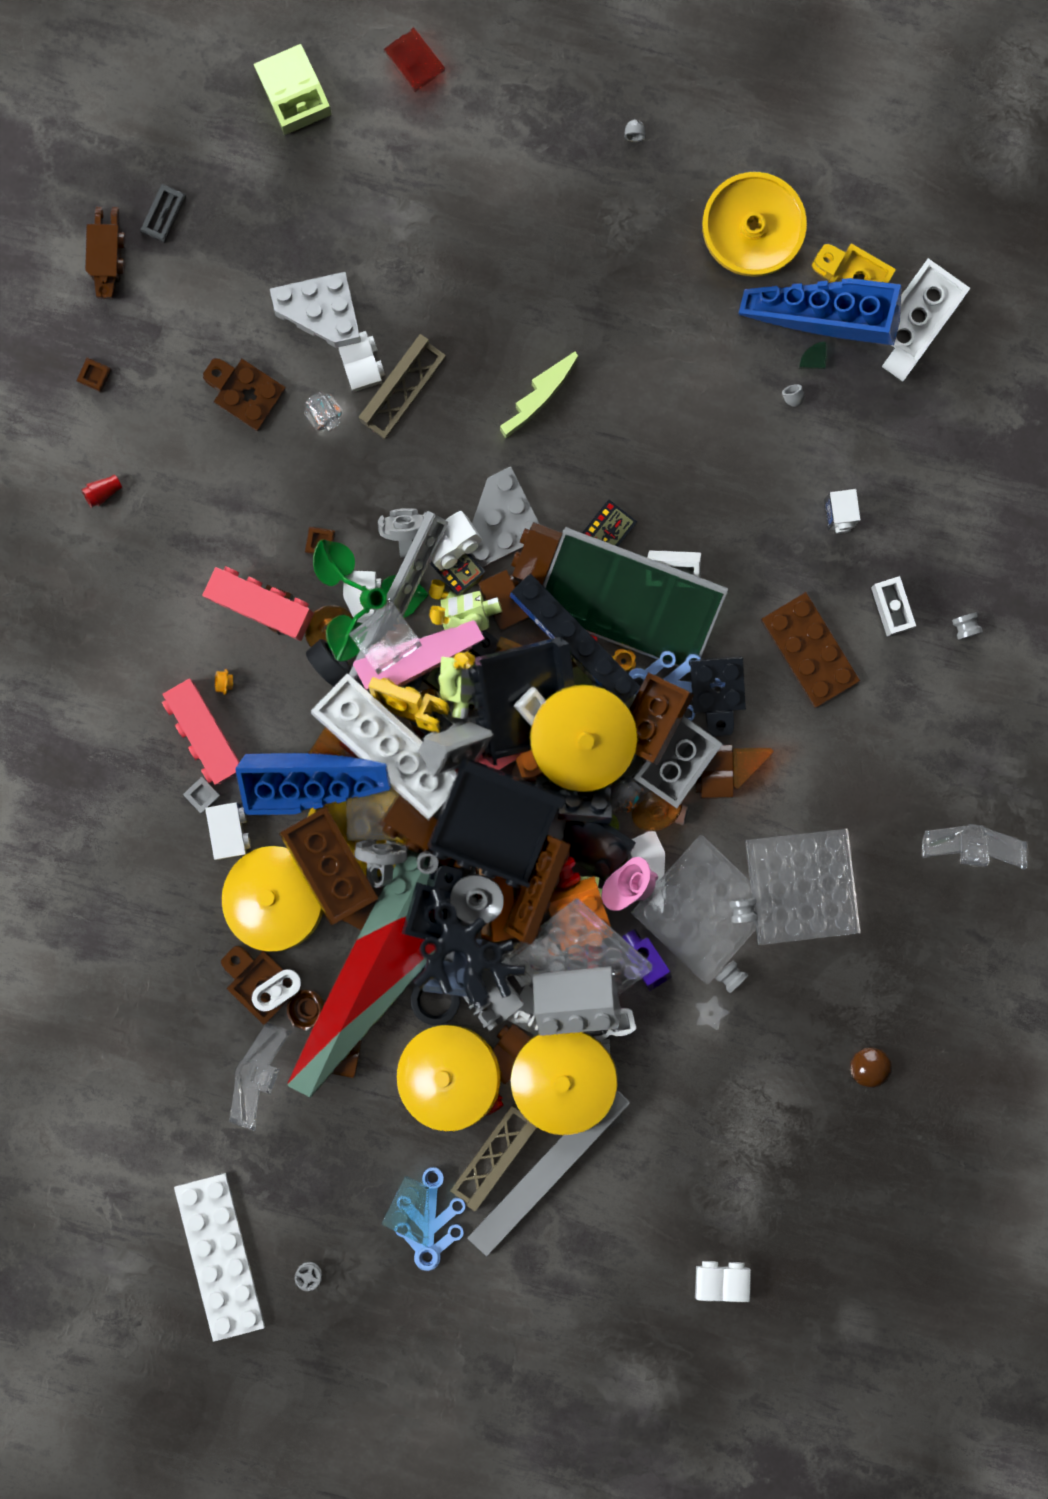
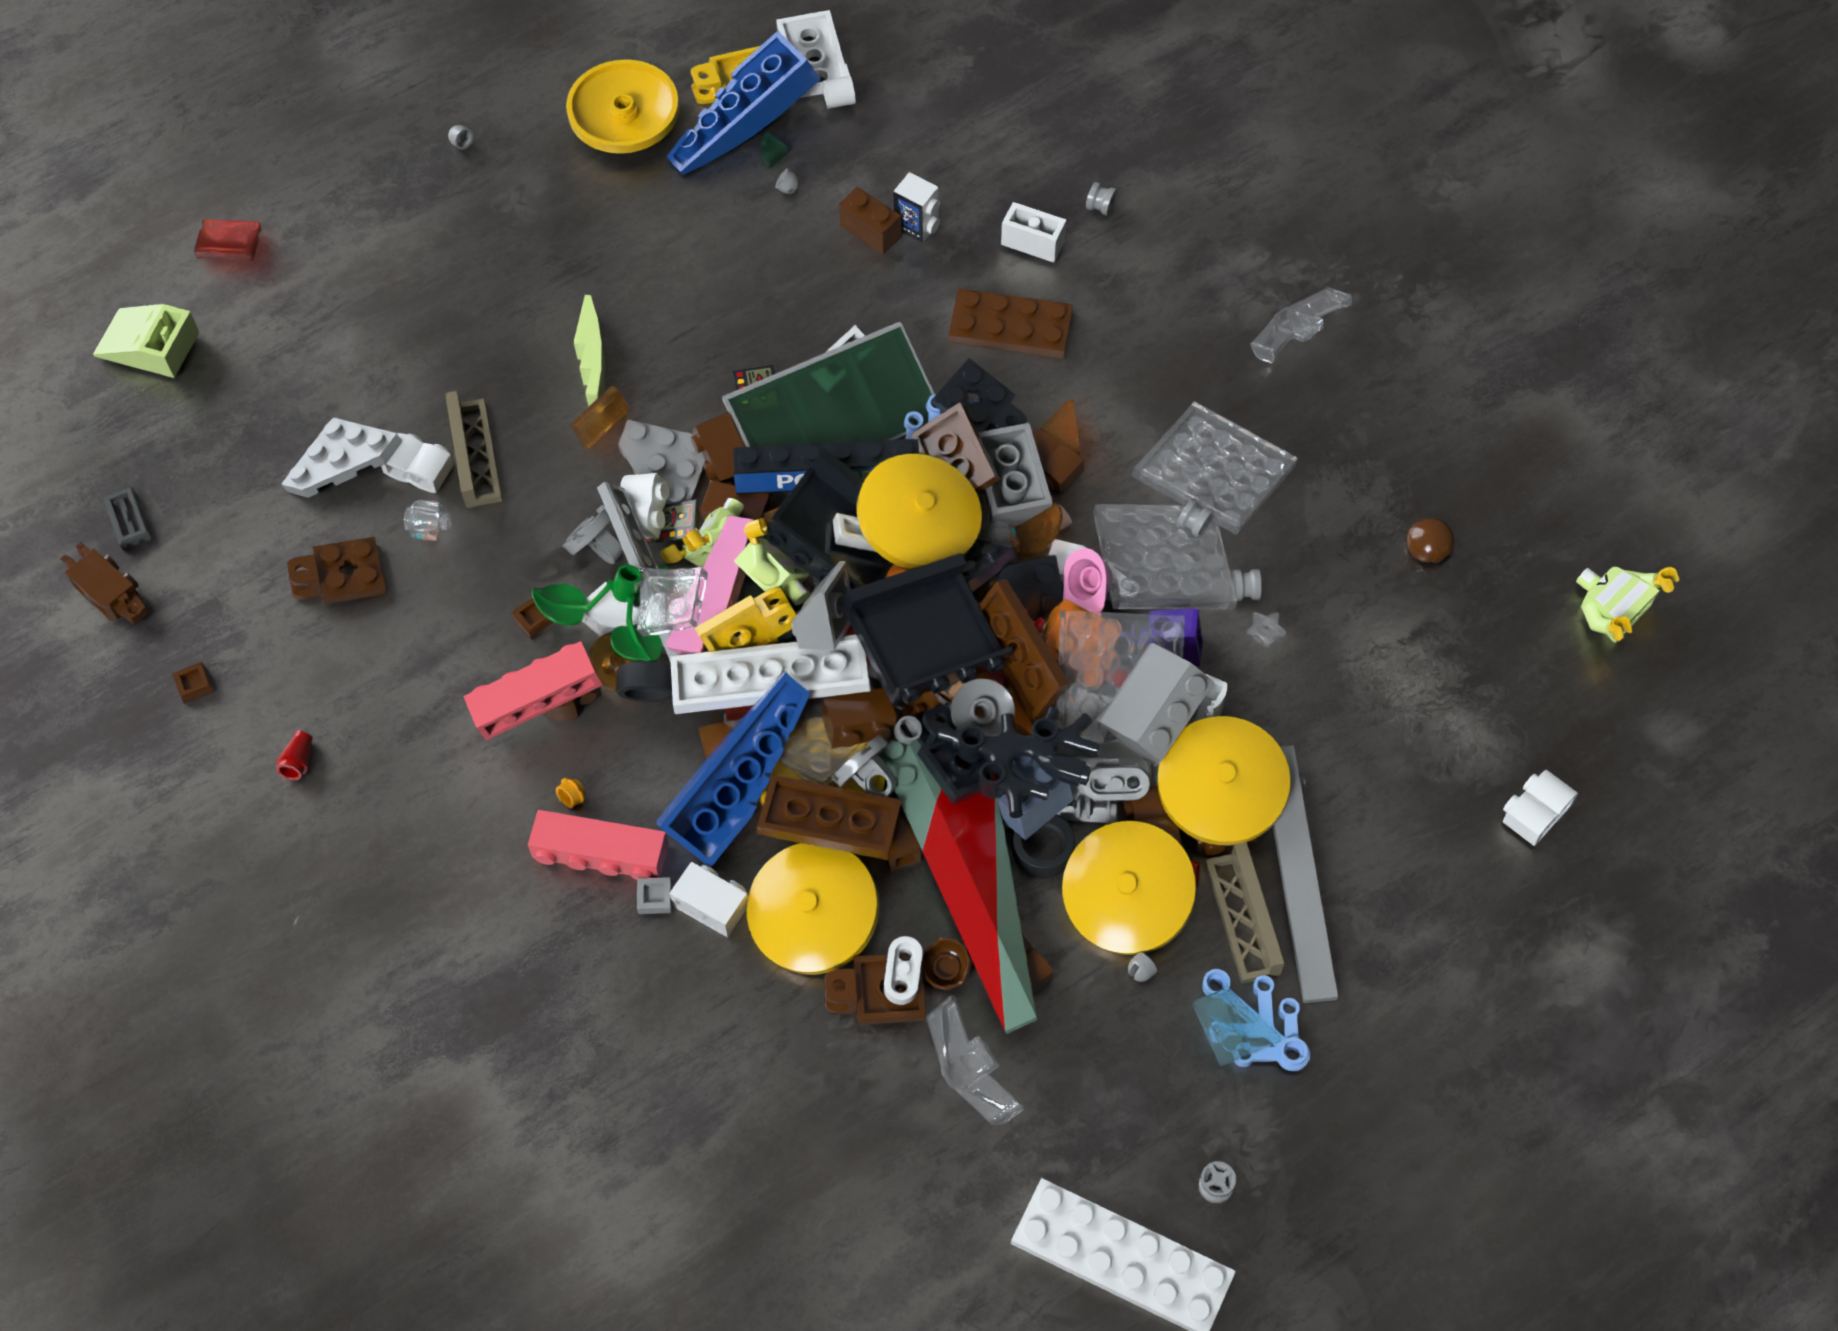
camera: 45 degrees left, 25 degrees down
none -> clear orange tile [570,386,629,449]
none -> reddish brown brick [839,187,902,255]
none -> light grey plate [1083,765,1150,801]
none -> light grey hinge [1128,952,1158,982]
none -> torso [1576,567,1680,643]

